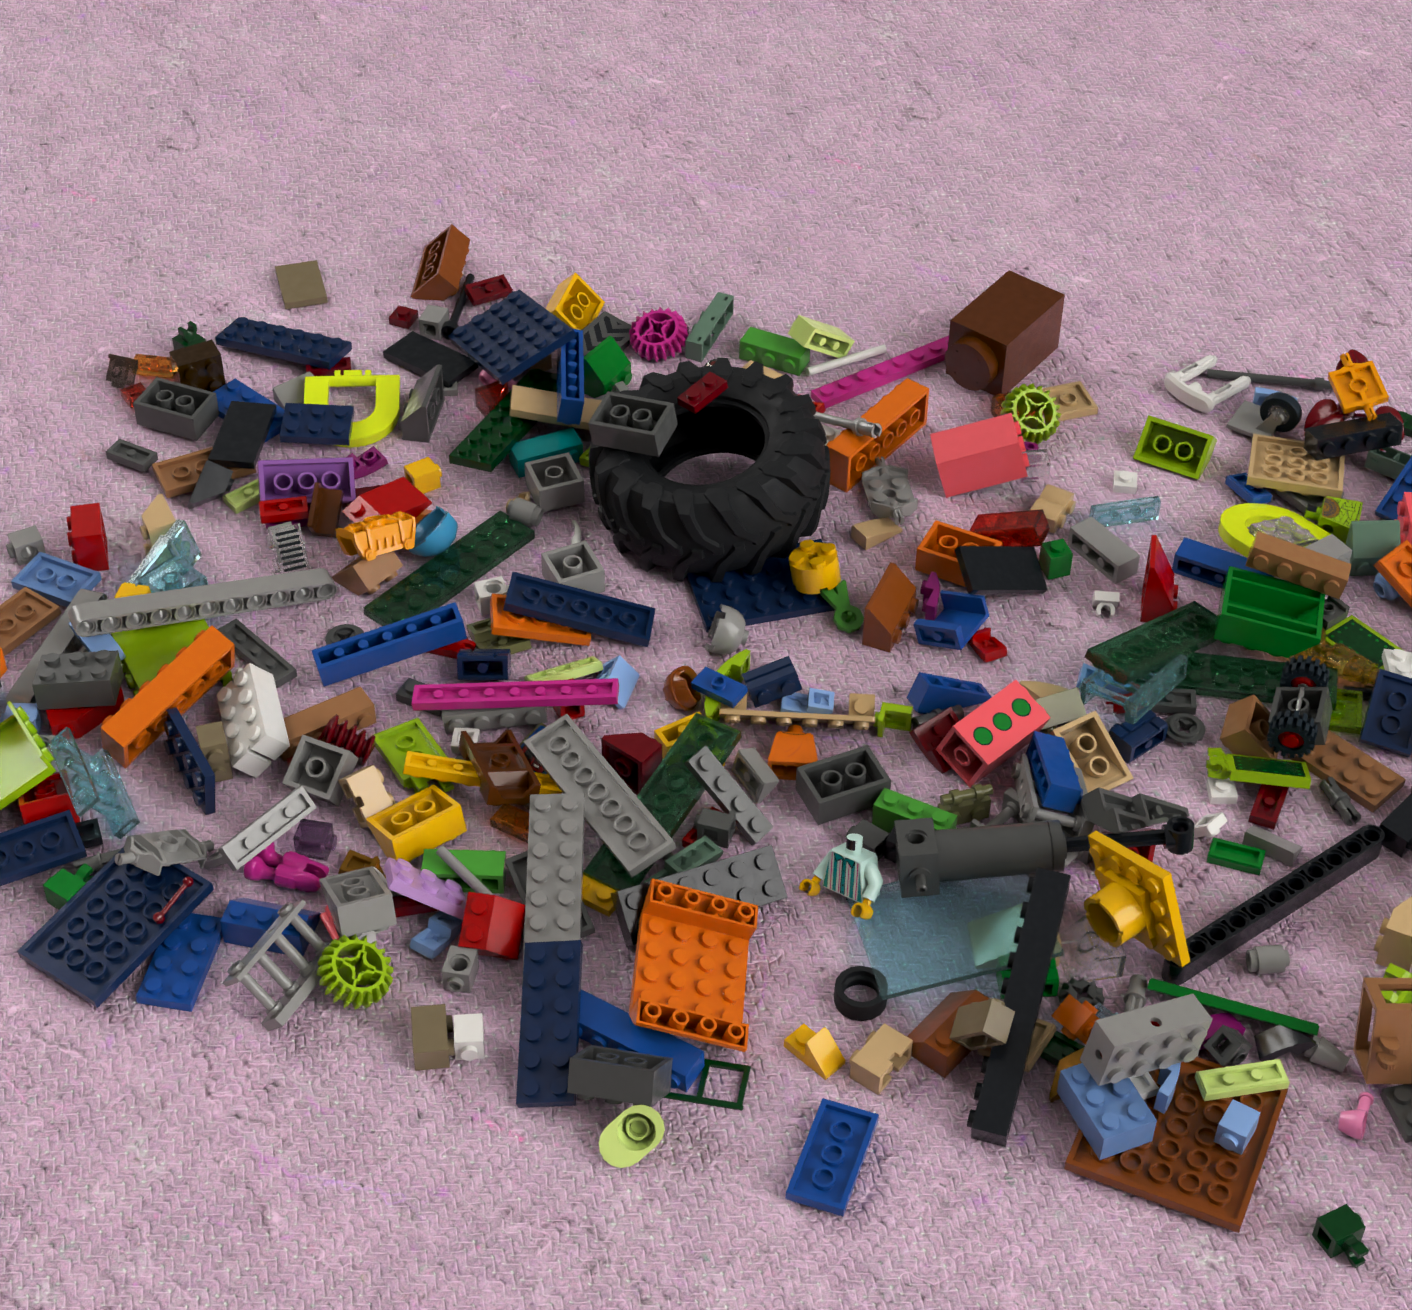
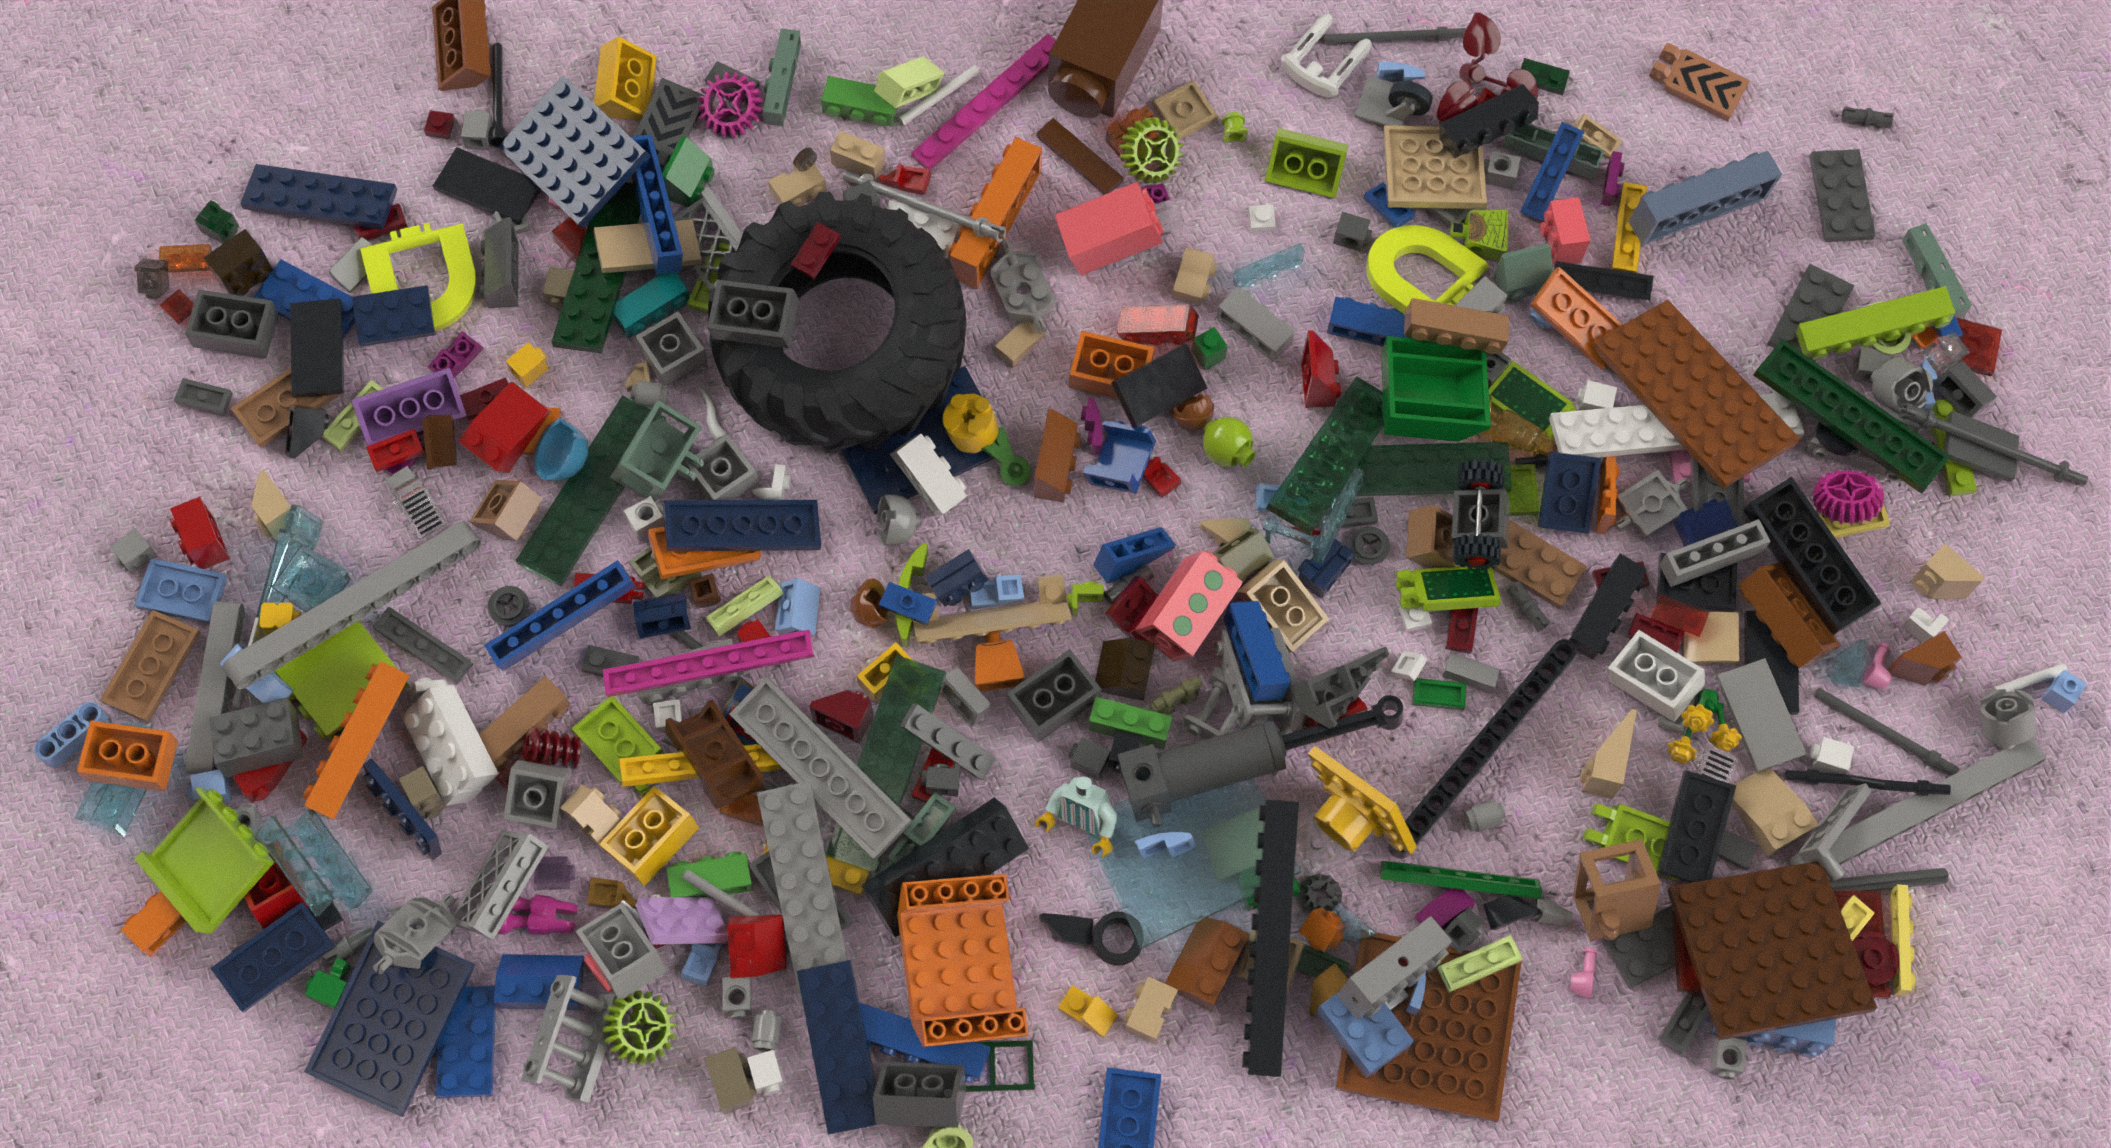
camera: 15 degrees left, 25 degrees up
dark red hinge [153,876,194,924] -> none
dark tan tile [275,260,328,309] -> none
light orange piece [335,512,416,561] -> none
dark red plate [464,274,513,306] -> none
dark tan piece [949,998,1015,1051] -> none
white tile [1092,591,1120,618] -> none
light grey axle [1123,974,1148,1012] -> none
light blue brick [1214,1099,1261,1155] -> none
clear plate [1249,516,1318,547] -> none
dark green brick [1312,1204,1369,1268] -> none
light orange plate [1328,353,1389,421] -> none
none -> dark tan brick [542,267,574,309]
none -> sand green piece [610,400,704,502]
none -> reddish brown brick [688,573,721,608]
none -> white plate [752,464,791,500]
none -> light grey brick [752,1010,782,1051]
none -> white brick [890,434,967,515]
none -> reddish brown tile [1036,118,1123,195]
none -> black slope [1039,913,1093,947]
none -> dark brown slope [1095,638,1155,701]
none -> light blue slope [1135,832,1196,859]
none -> dark orange piece [1169,394,1215,431]
none -> lime brick [1203,417,1256,468]
none -> lime brick [1221,112,1248,143]
none -> dark grey brick [1333,211,1373,252]
none -> light grey brick [1484,151,1521,189]

